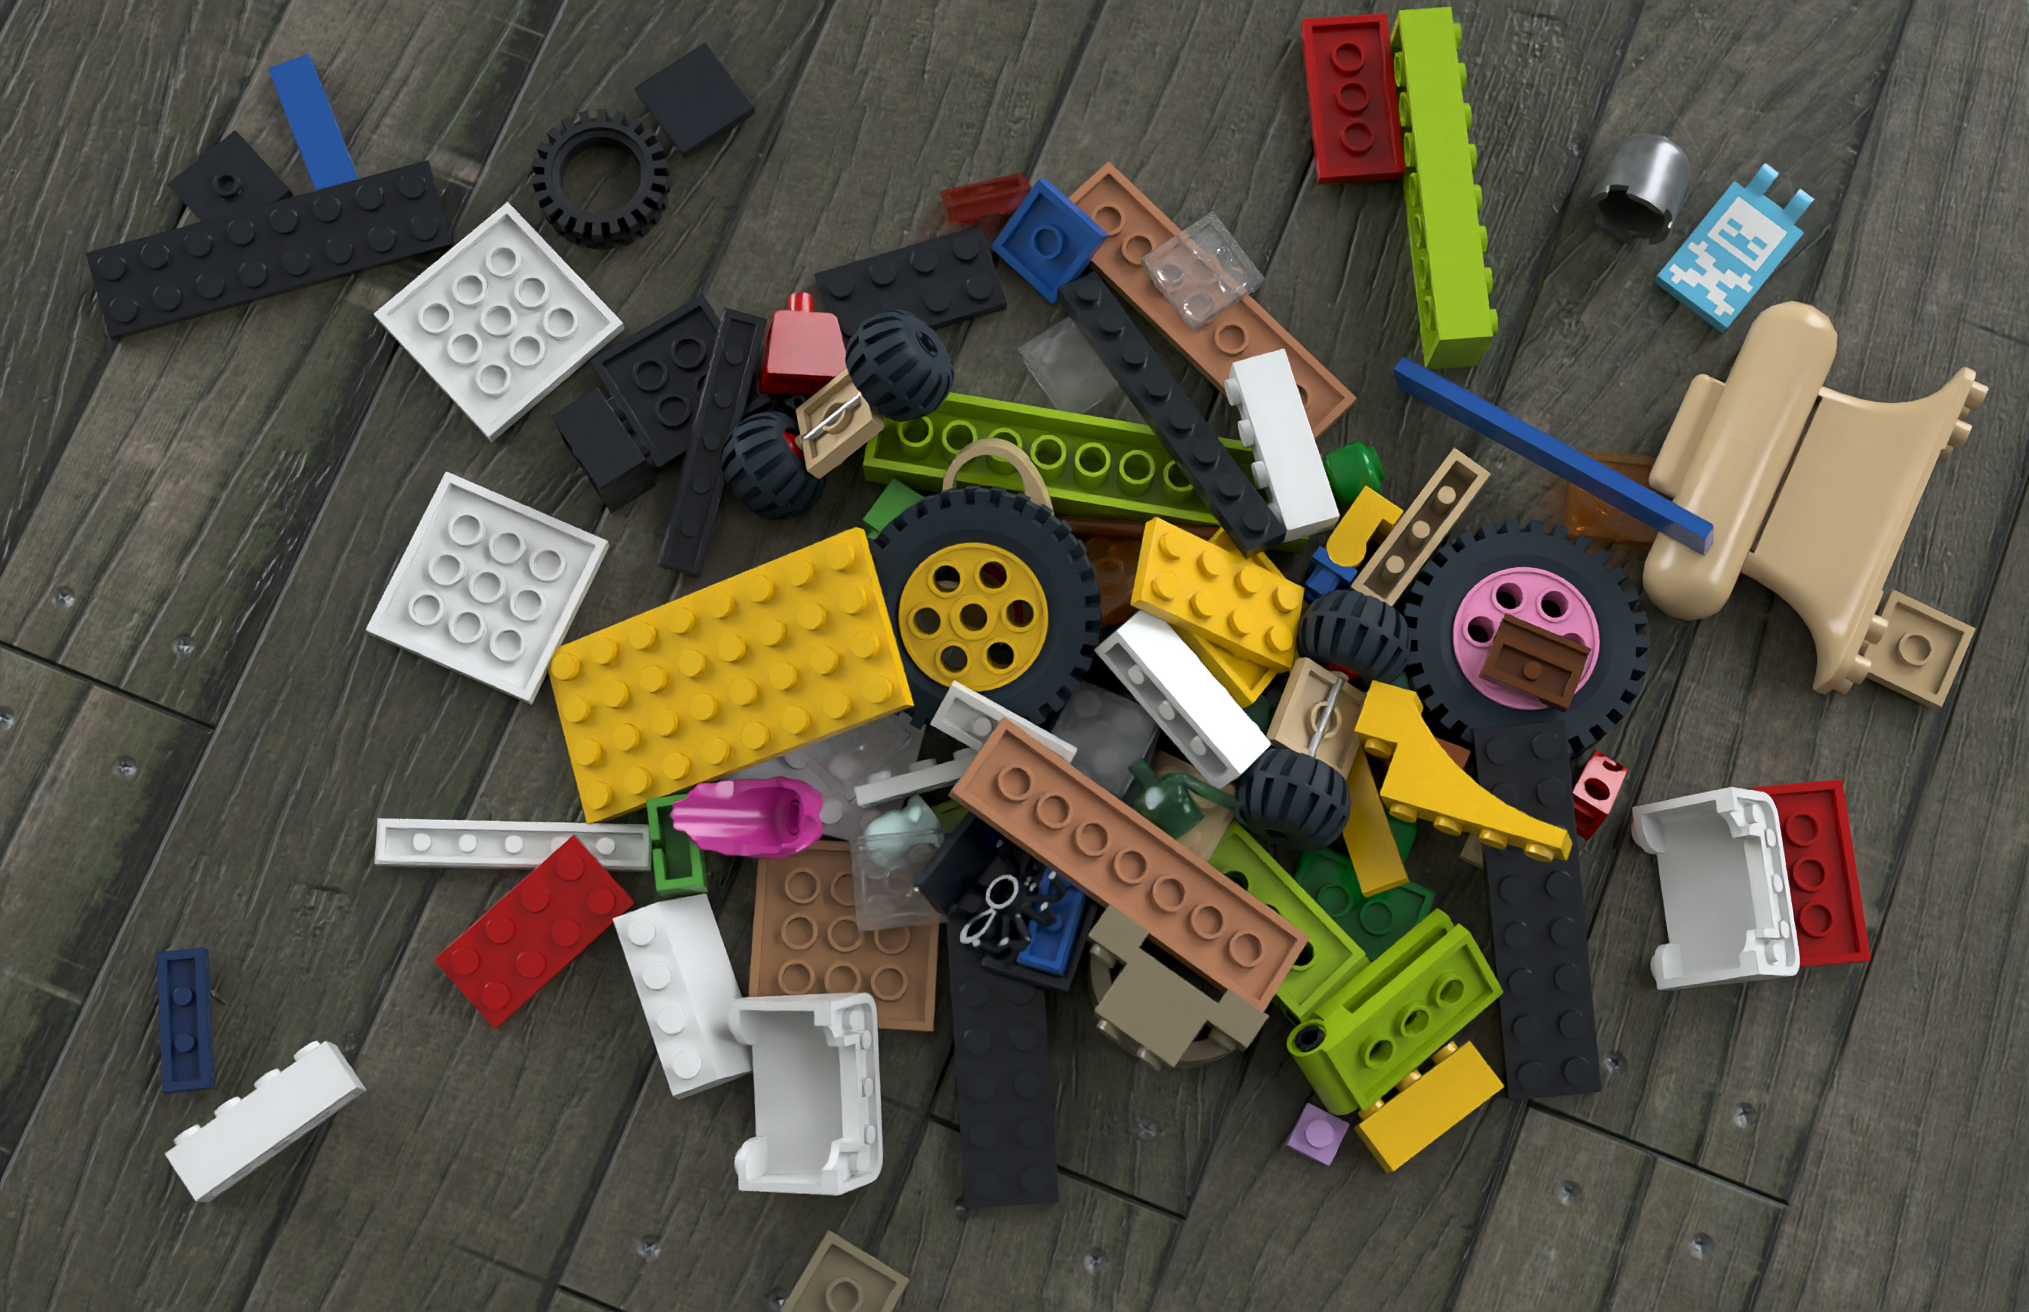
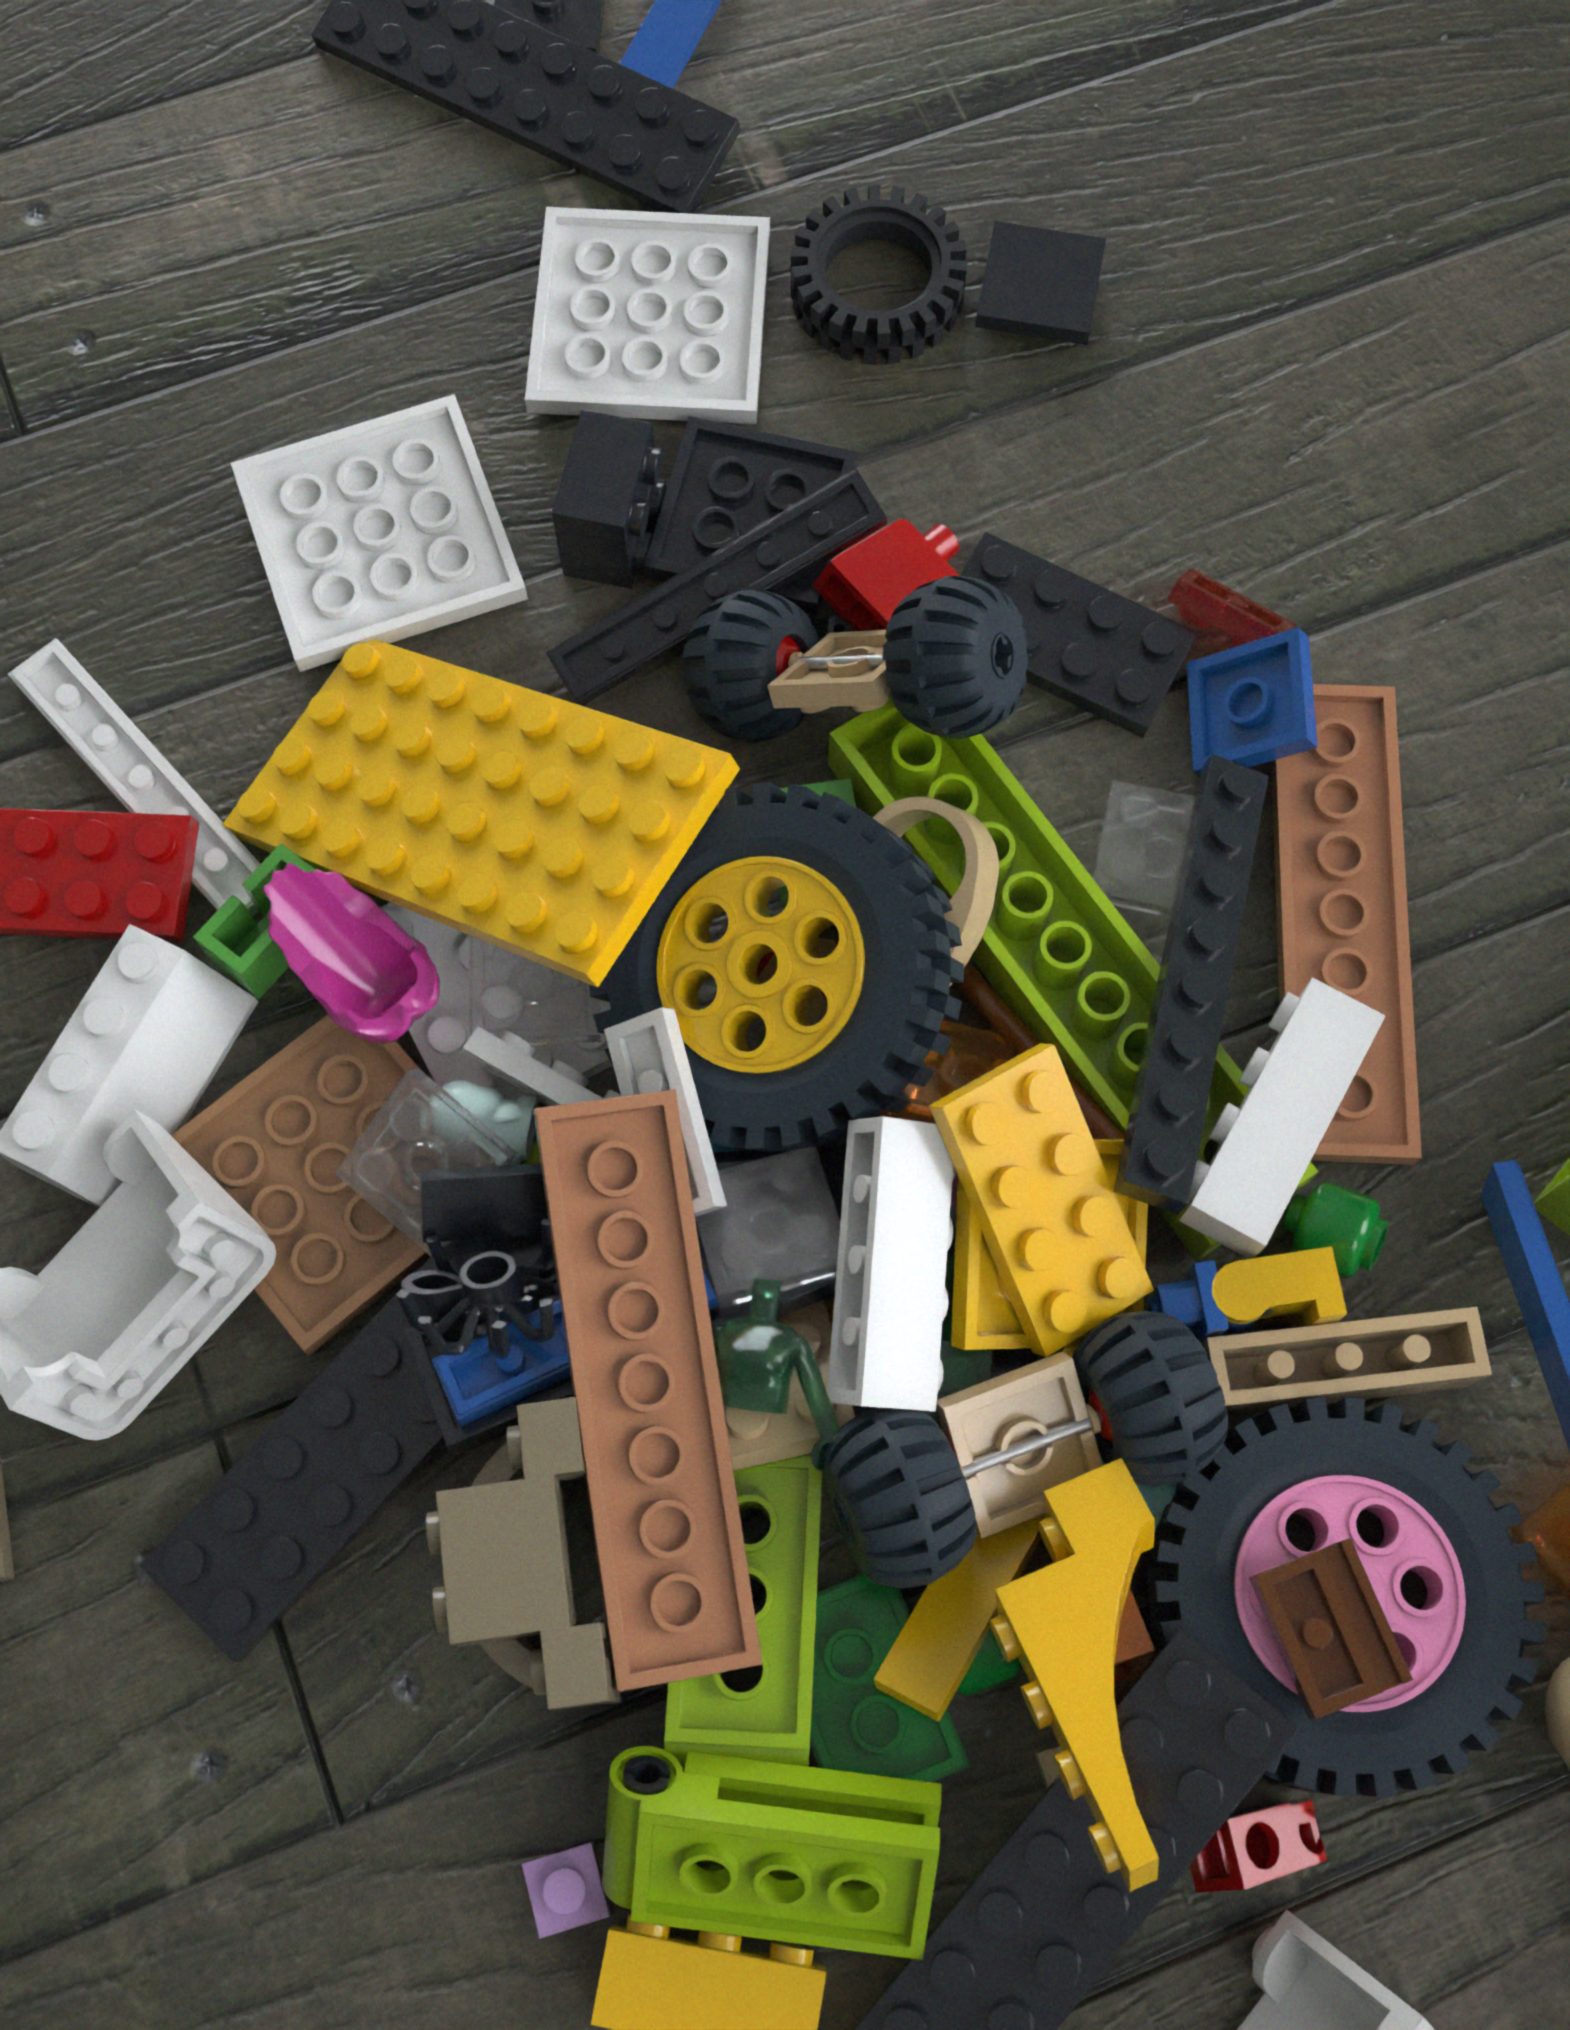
camera: 50 degrees right, 5 degrees down
clear plate [1141,211,1265,332] -> none

